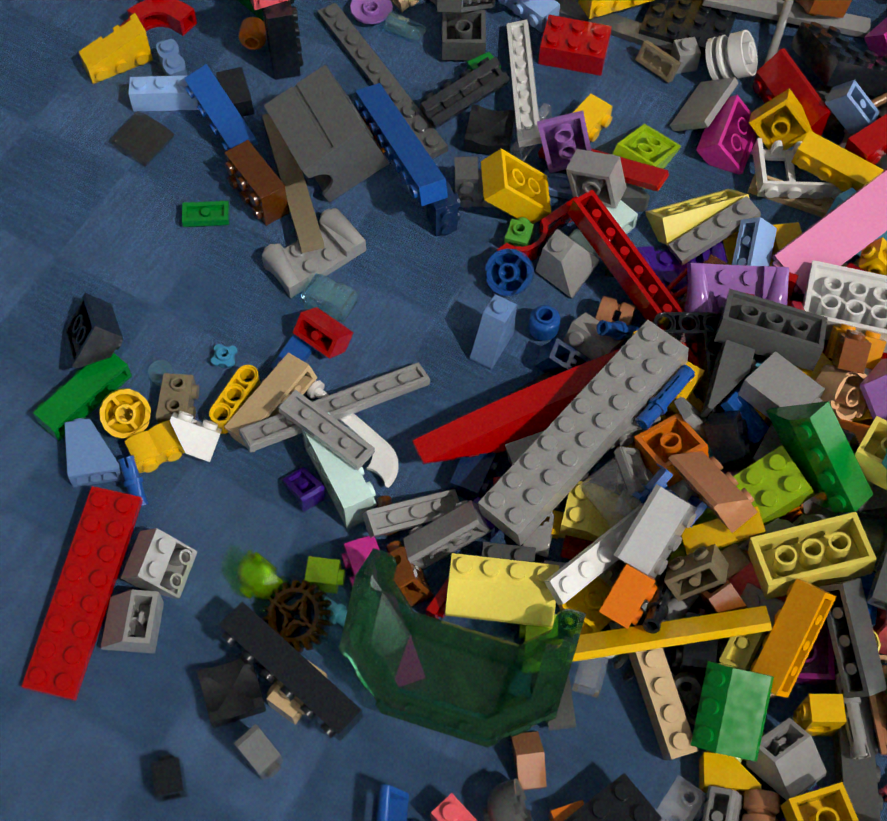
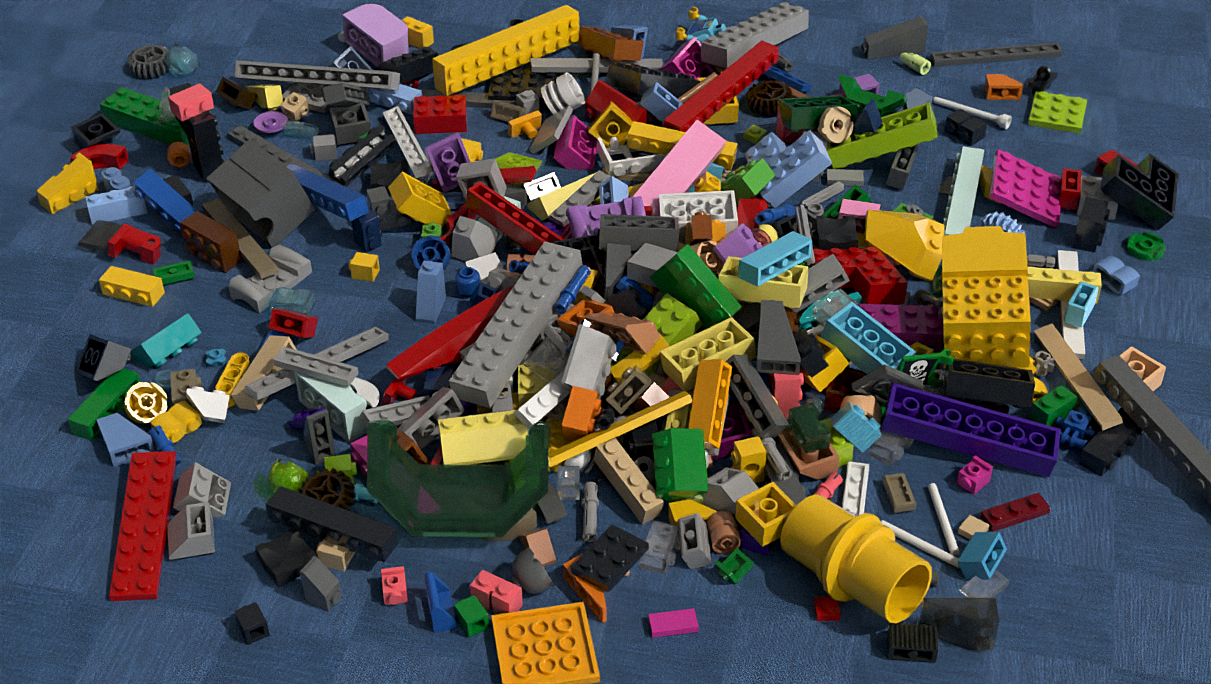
camera: 15 degrees left, 20 degrees down
none -> yellow brick [99,266,165,307]
none -> red piece [108,223,161,265]
none -> teal slope [130,313,202,368]
none -> dark grey slope [303,409,335,465]
none -> light grey brick [310,134,337,161]
none -> yellow brick [348,252,380,282]
none -> coral brick [381,566,408,605]
none -> red tile [382,377,417,406]
none -> white piece [465,252,504,285]
none -> light orange tile [508,110,542,139]
none -> plate [521,172,561,202]
none -> light grey pin [582,482,599,542]

